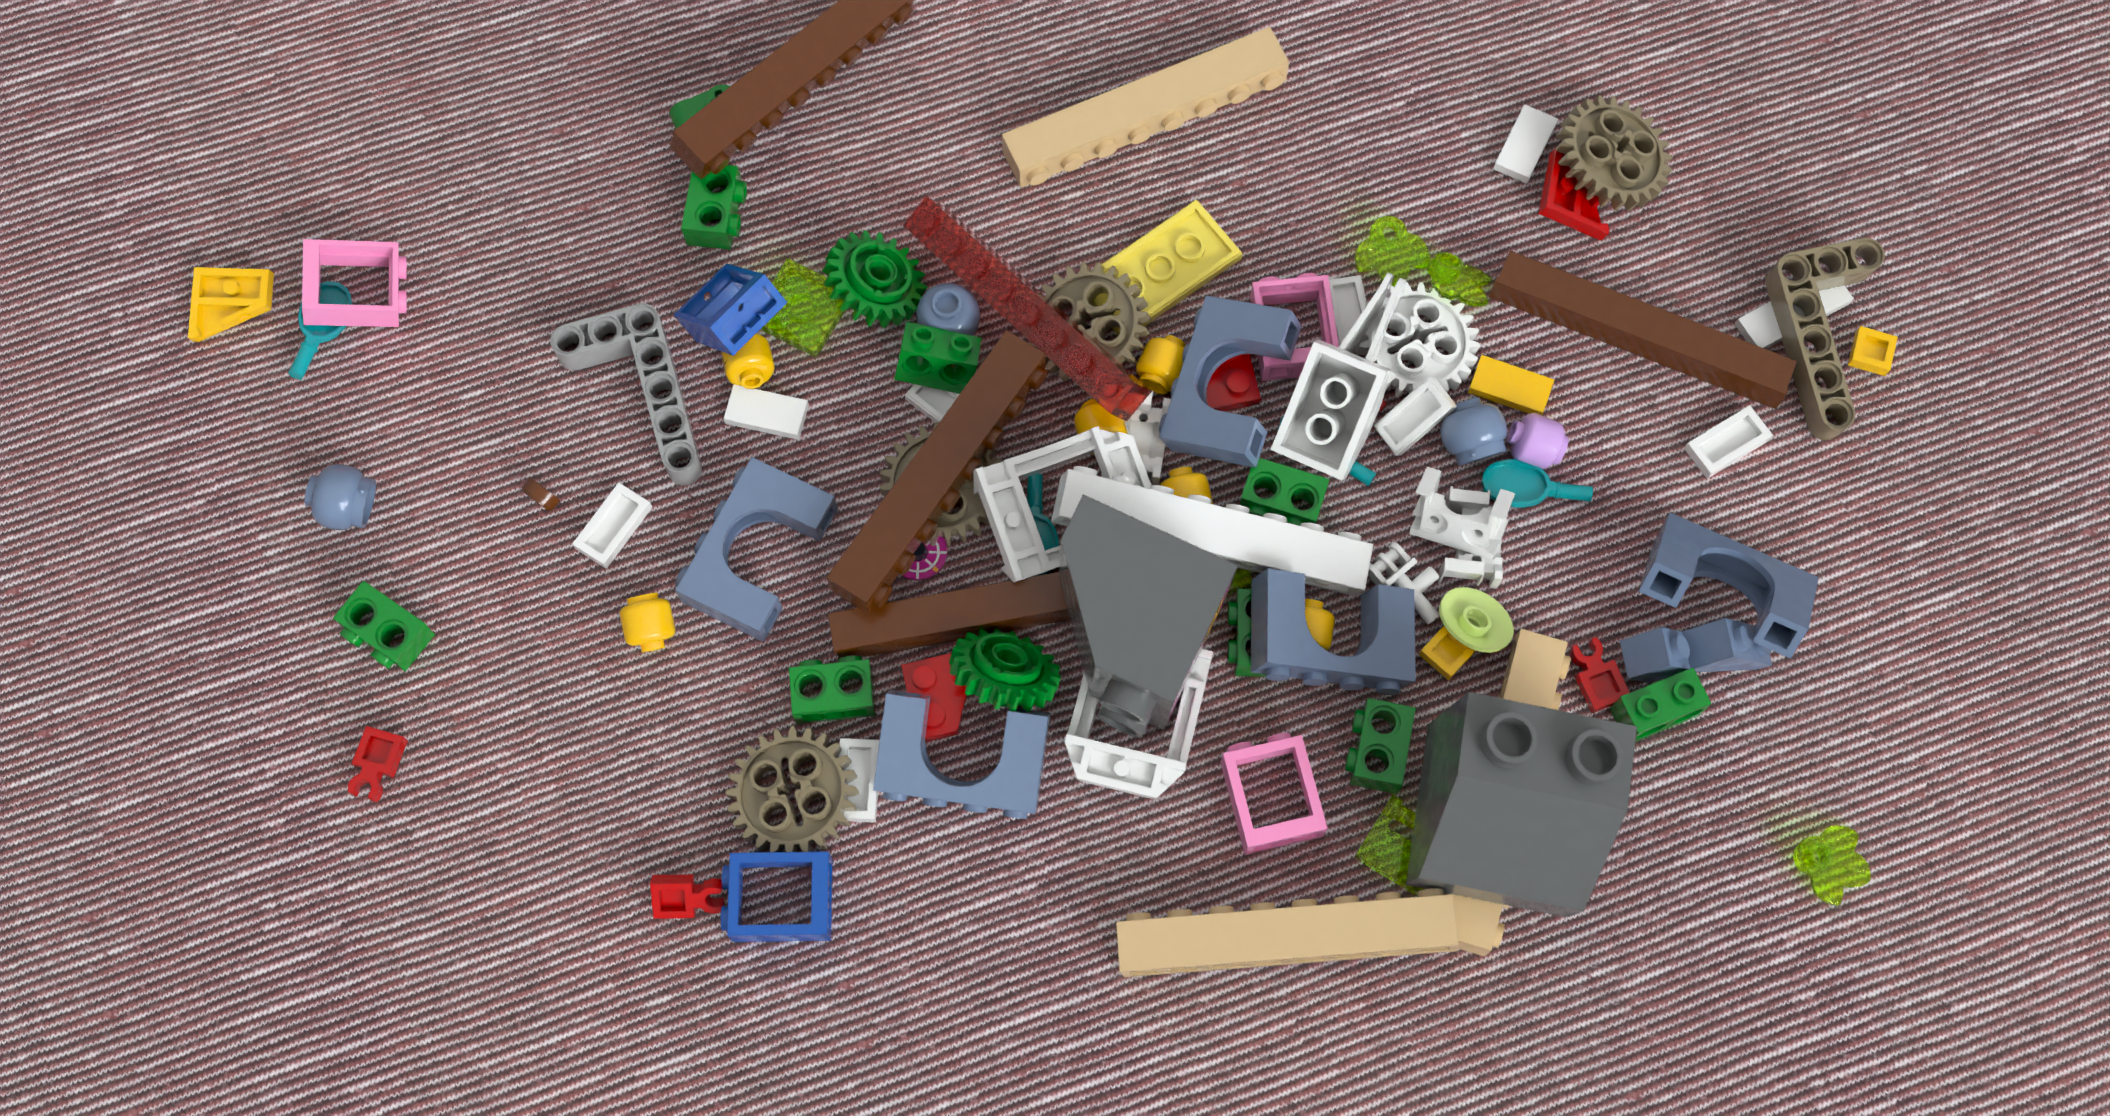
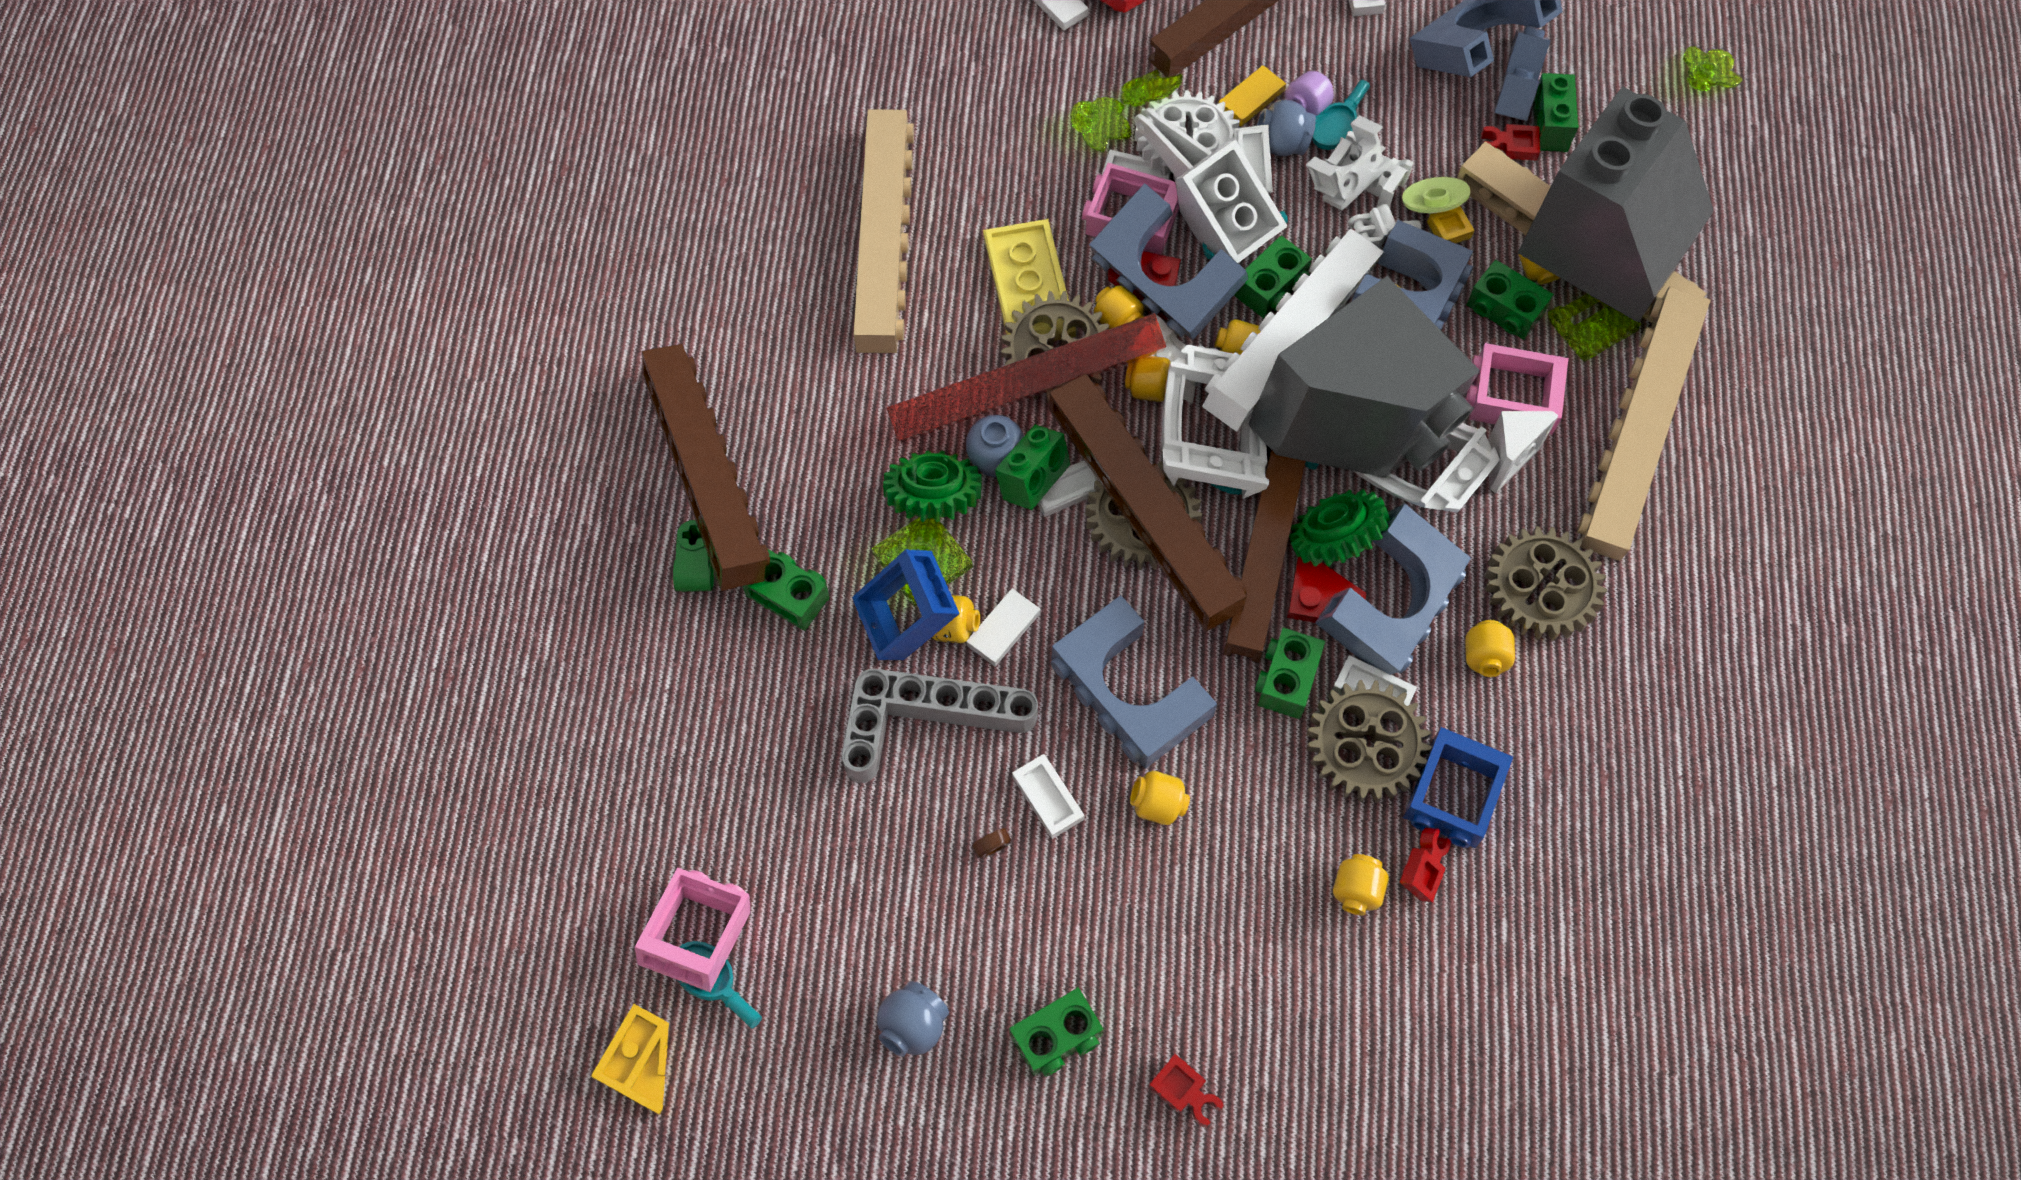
camera: 65 degrees left, 5 degrees down
none -> yellow head [1333,854,1389,916]
none -> yellow head [1465,620,1515,677]
none -> dark tan gear [1484,526,1607,641]
none -> white slope [1488,411,1558,494]

